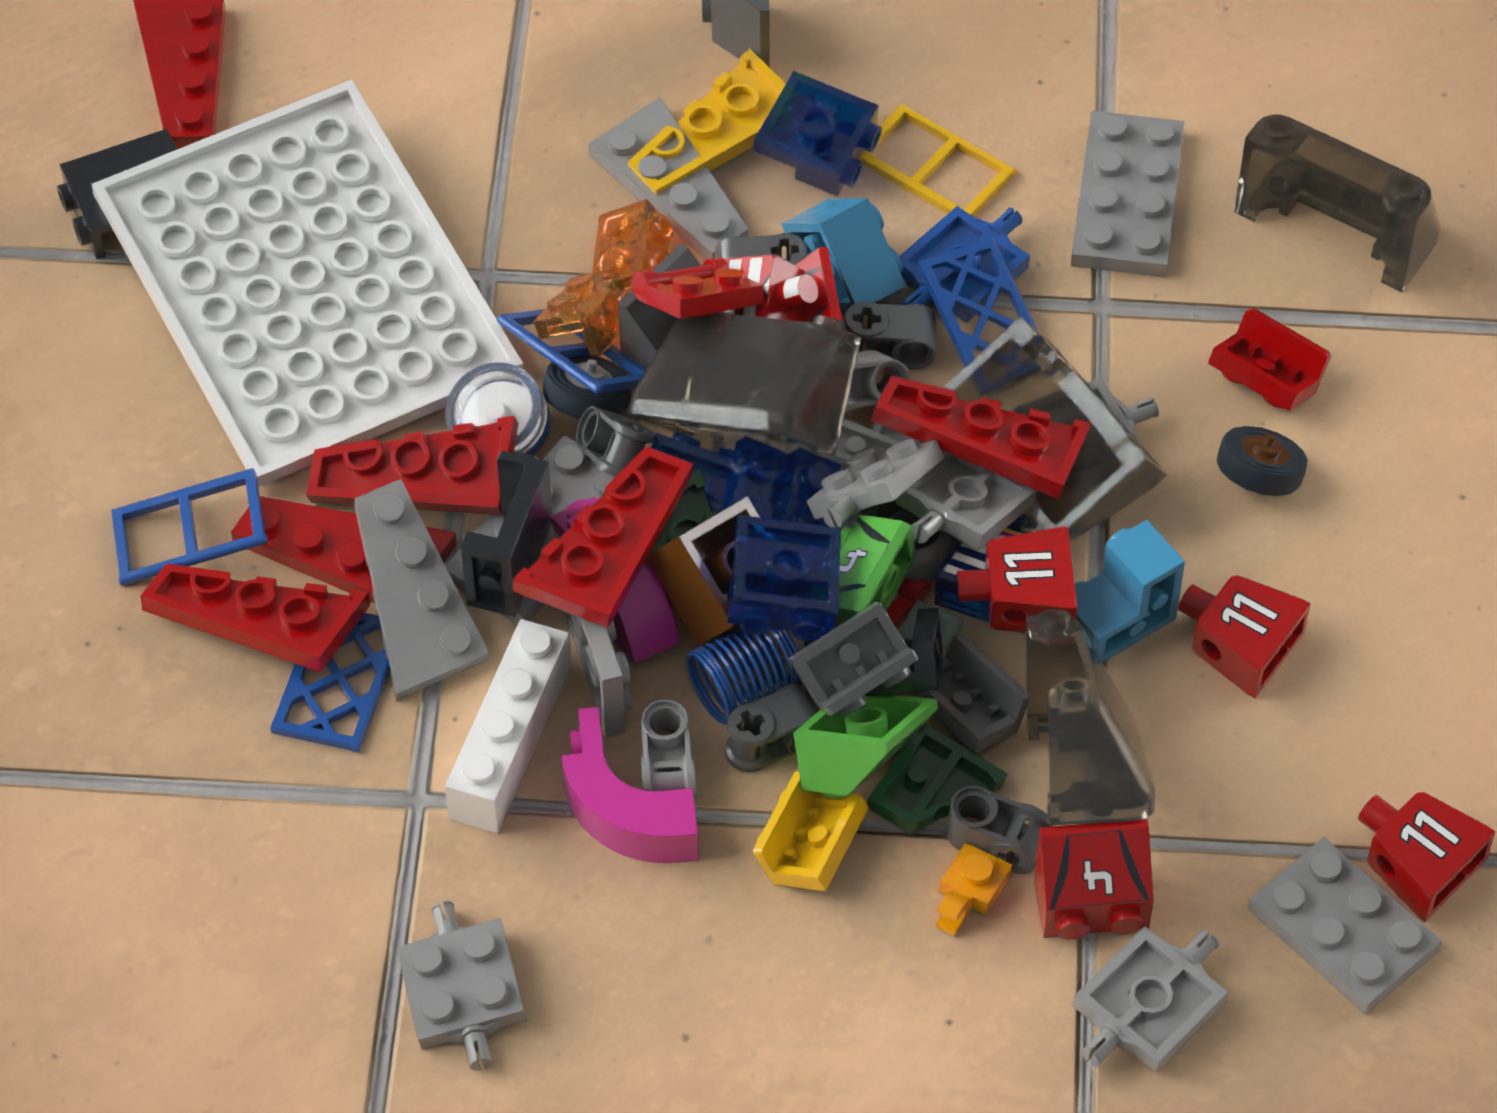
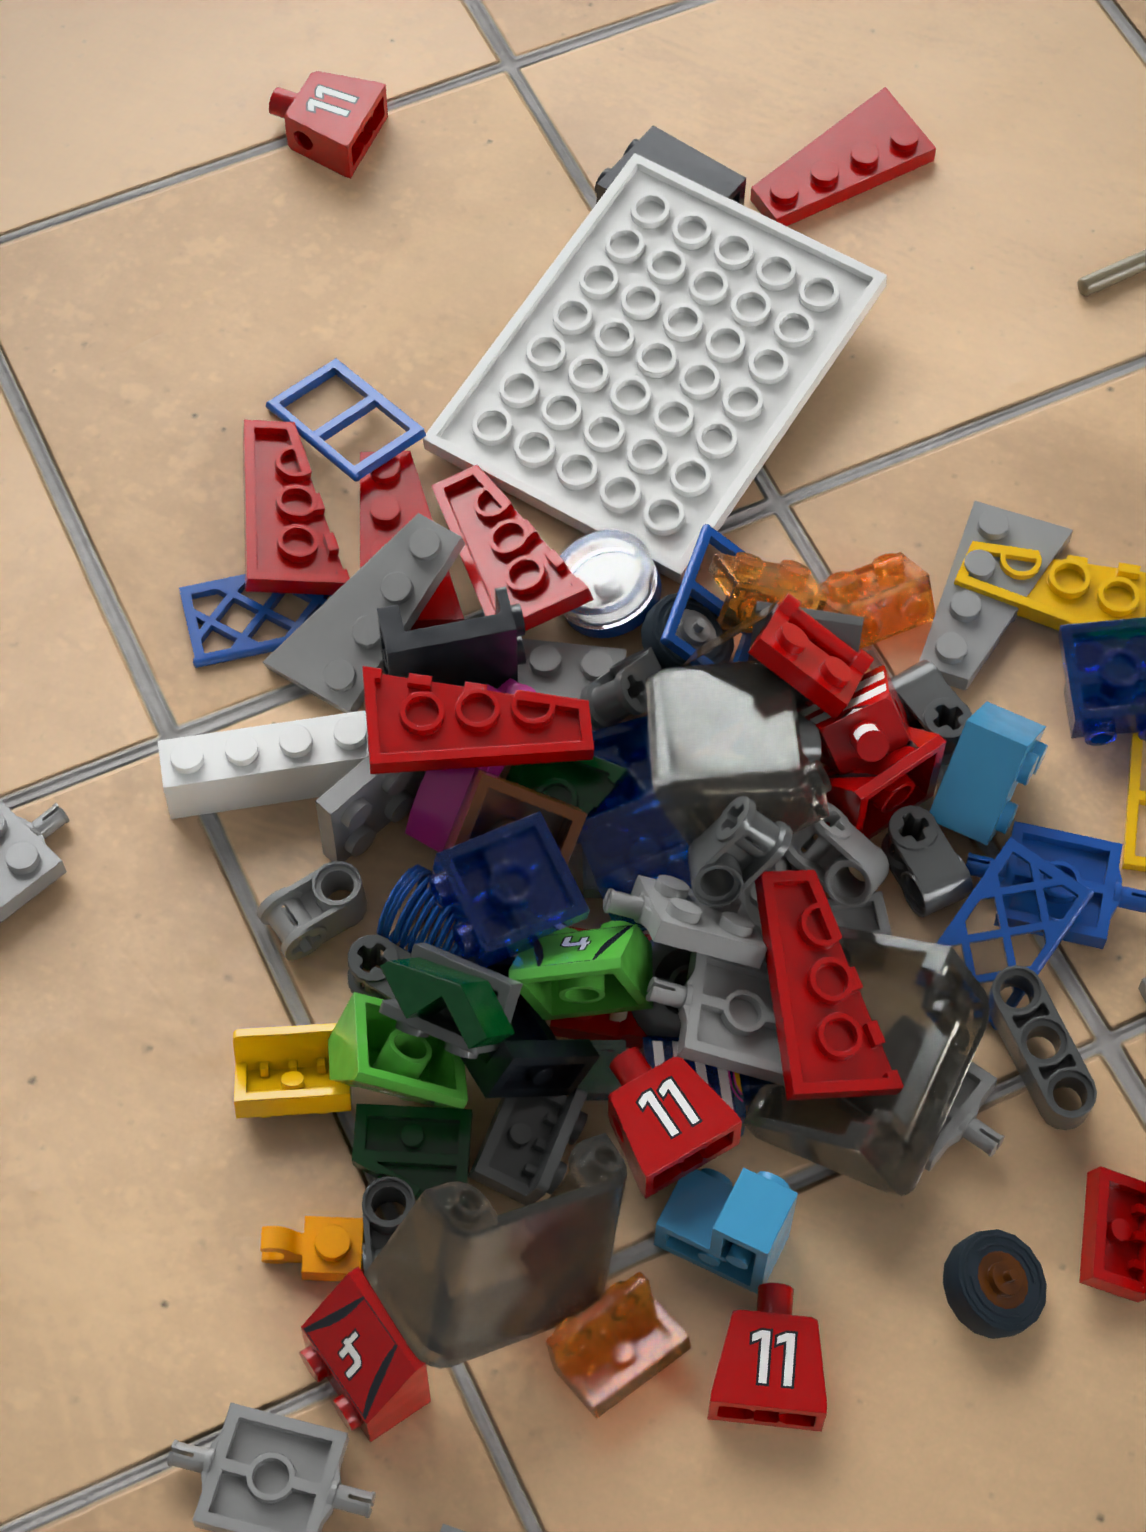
camera: 60 degrees right, 5 degrees up
dark pink arch [561,707,699,863] -> none
none -> dark green slope [380,957,515,1049]
none -> clear orange bracket [546,1272,692,1419]
none -> dark brown sticker [682,600,779,667]
none -> dark grey piece [687,796,792,907]
none -> dark grey beam [987,965,1097,1130]

